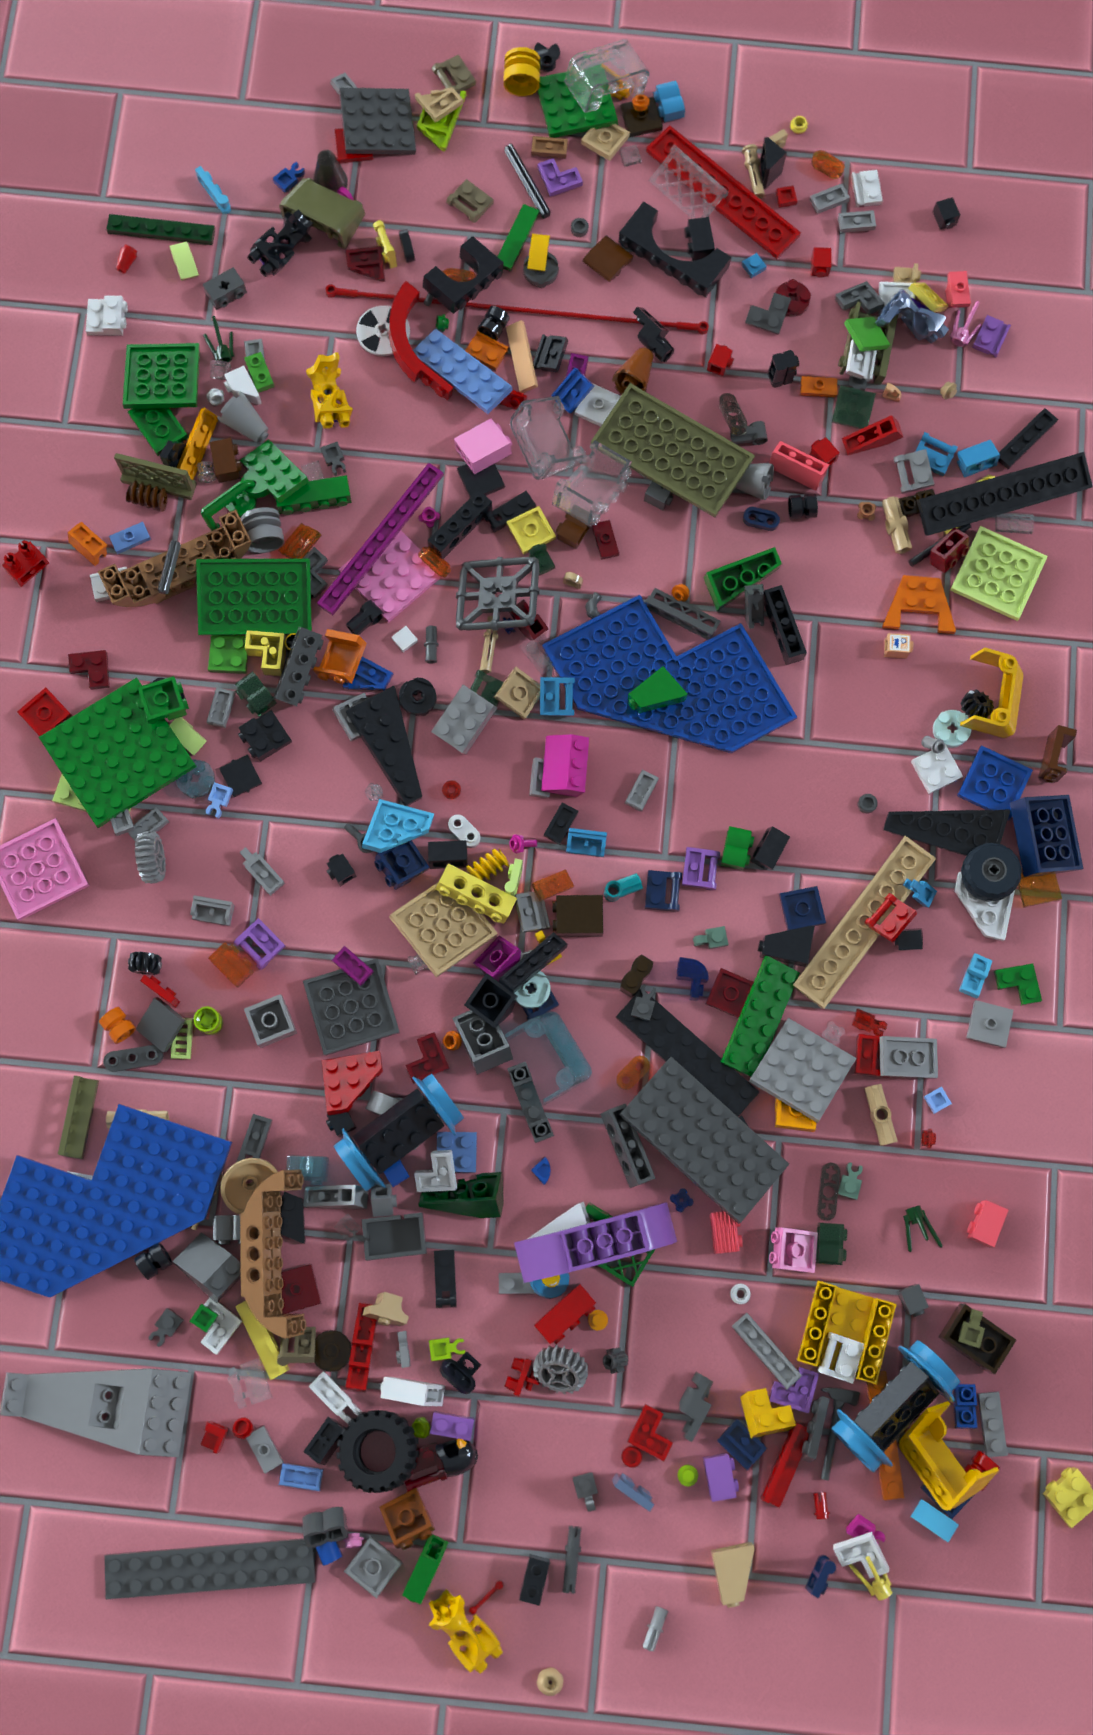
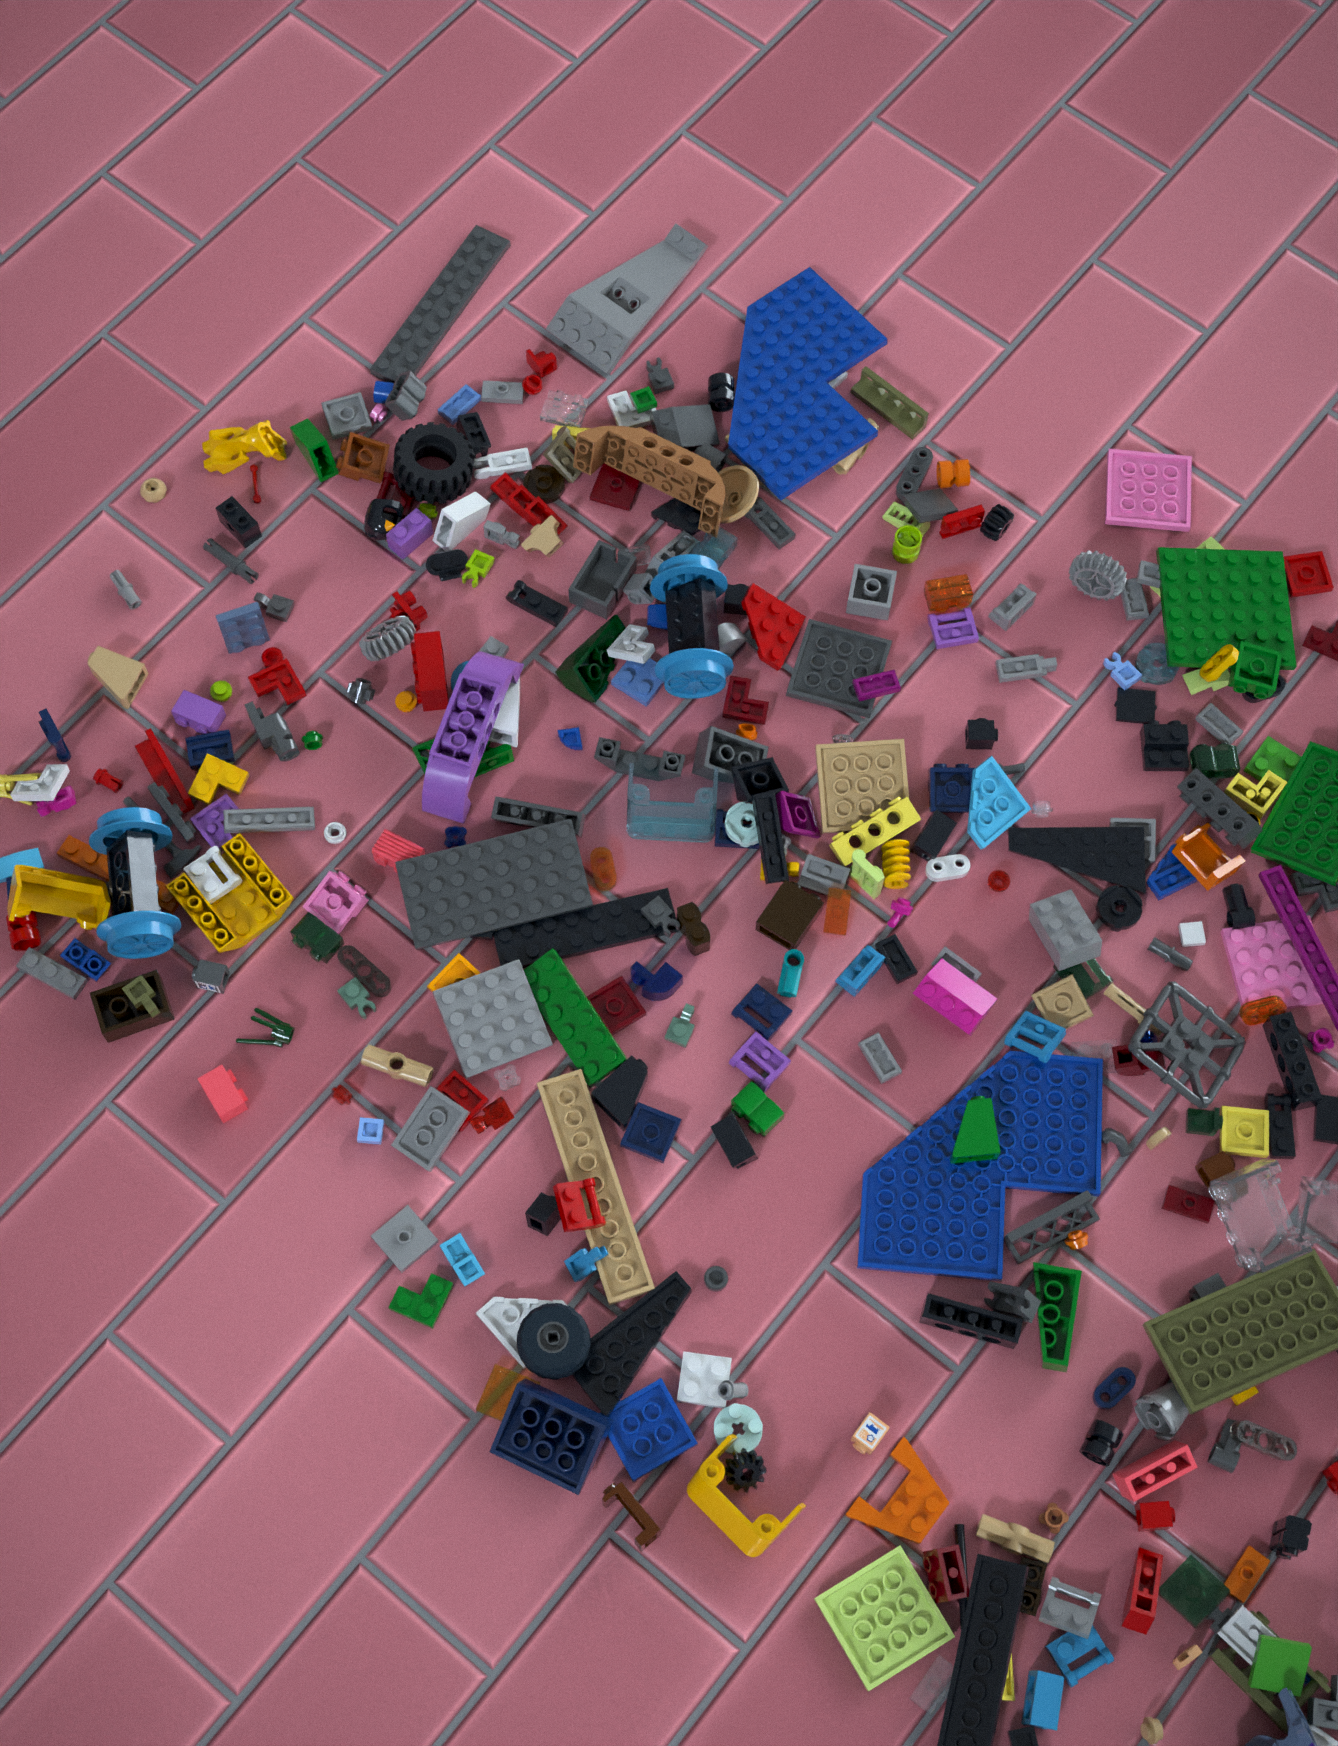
camera: 125 degrees right, 10 degrees down
none -> green plate [301,731,323,750]
none -> yellow plate [1199,644,1239,682]

